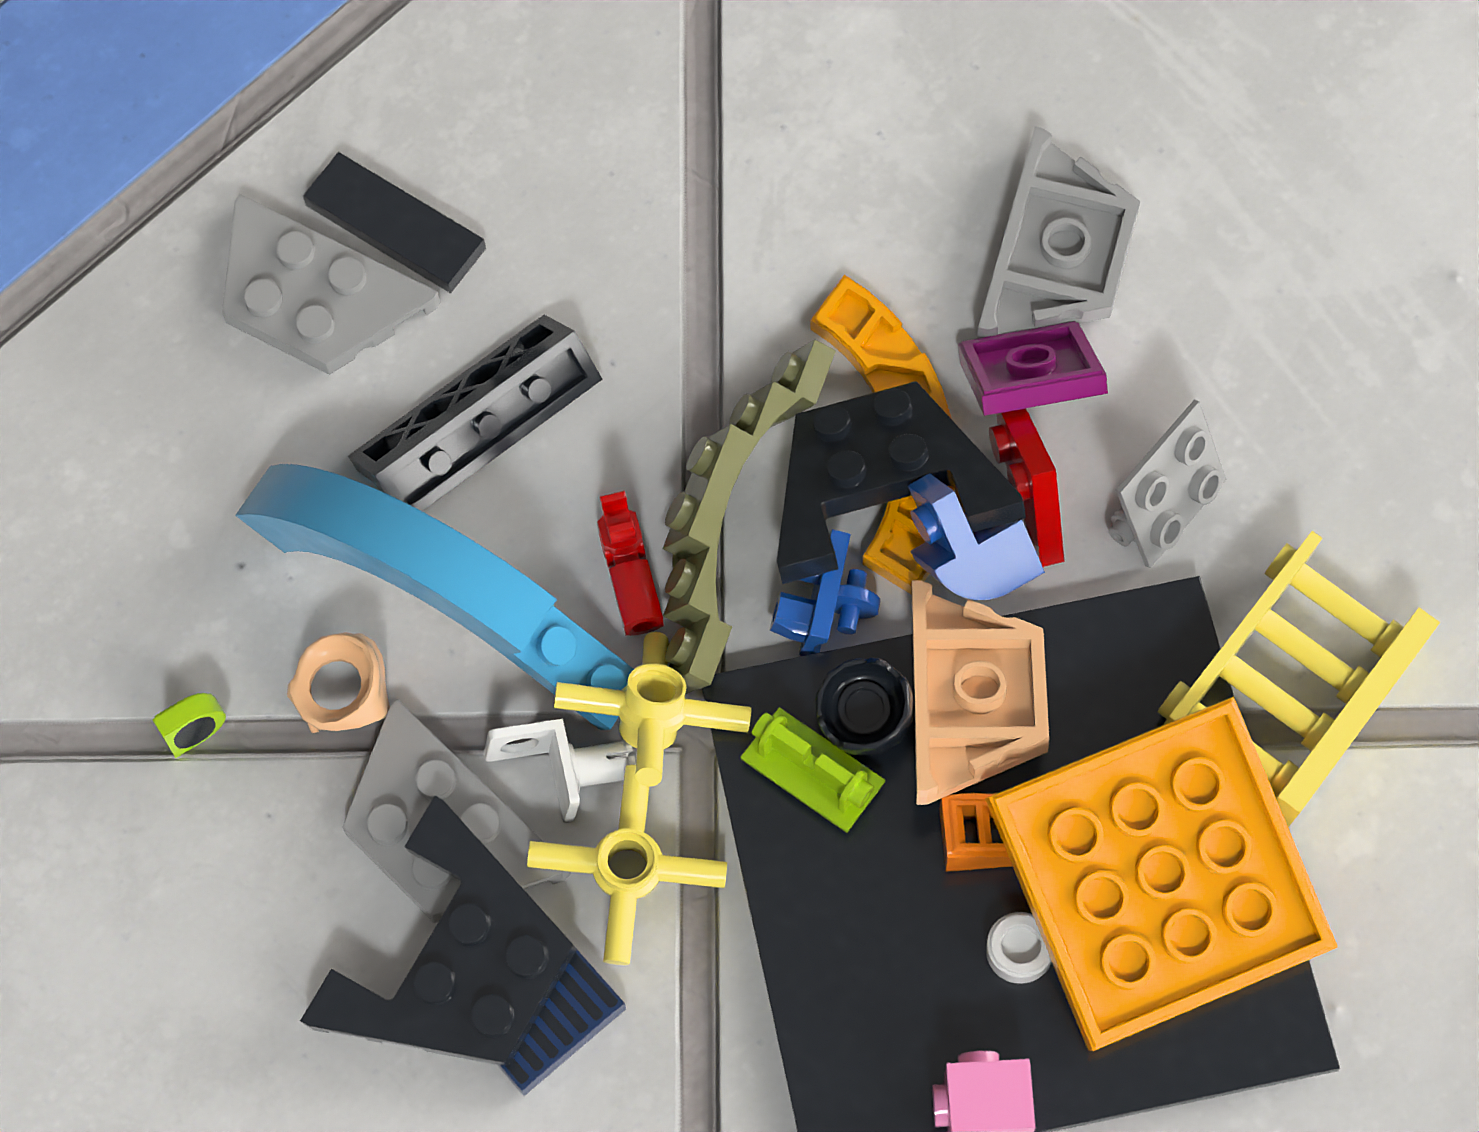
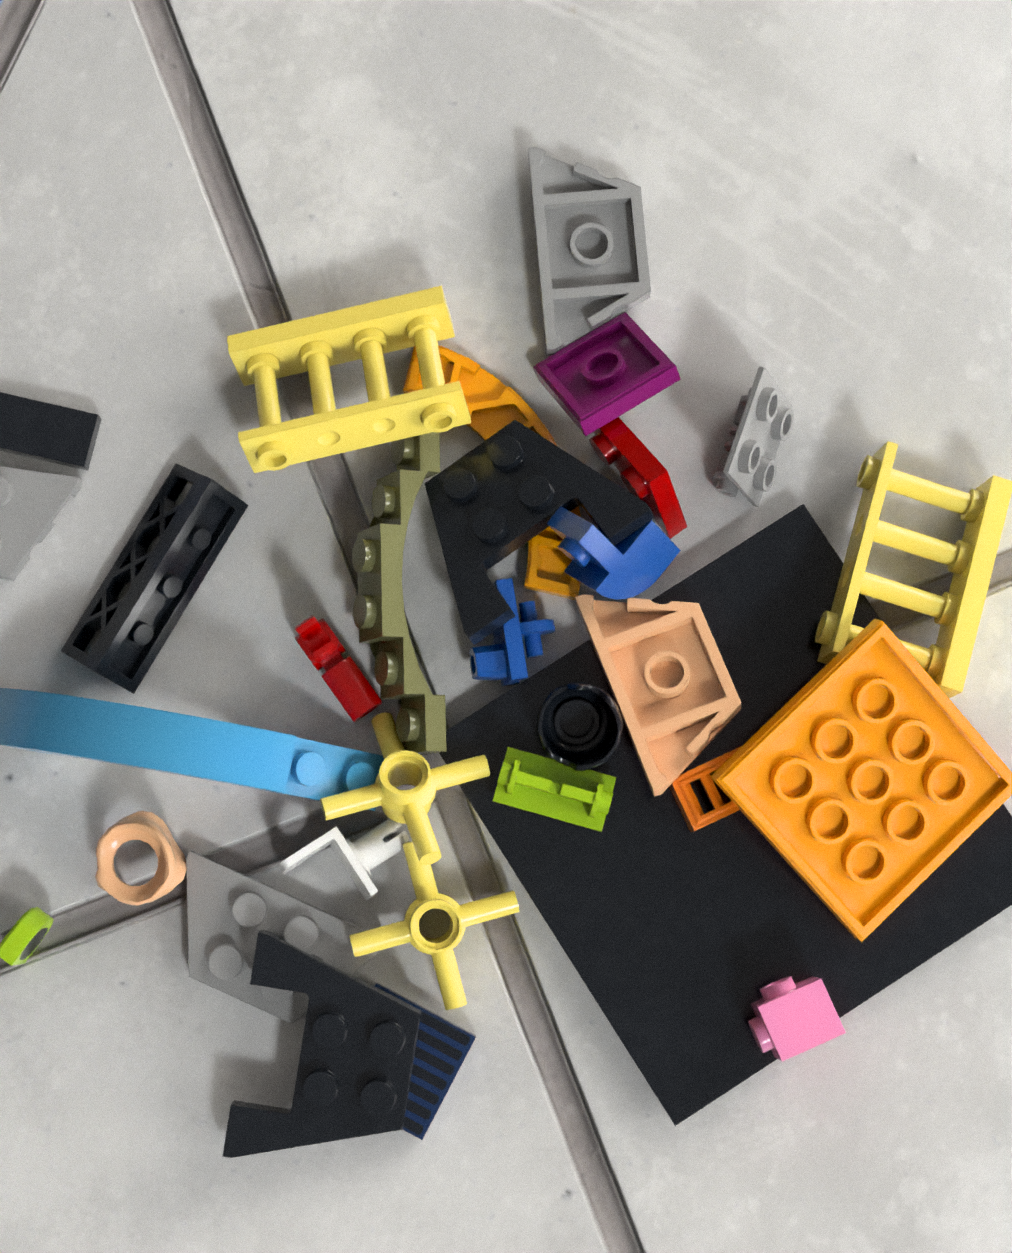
camera: 25 degrees left, 15 degrees up
white tile [986,912,1052,984] -> none
none -> light yellow fence [227,286,471,473]

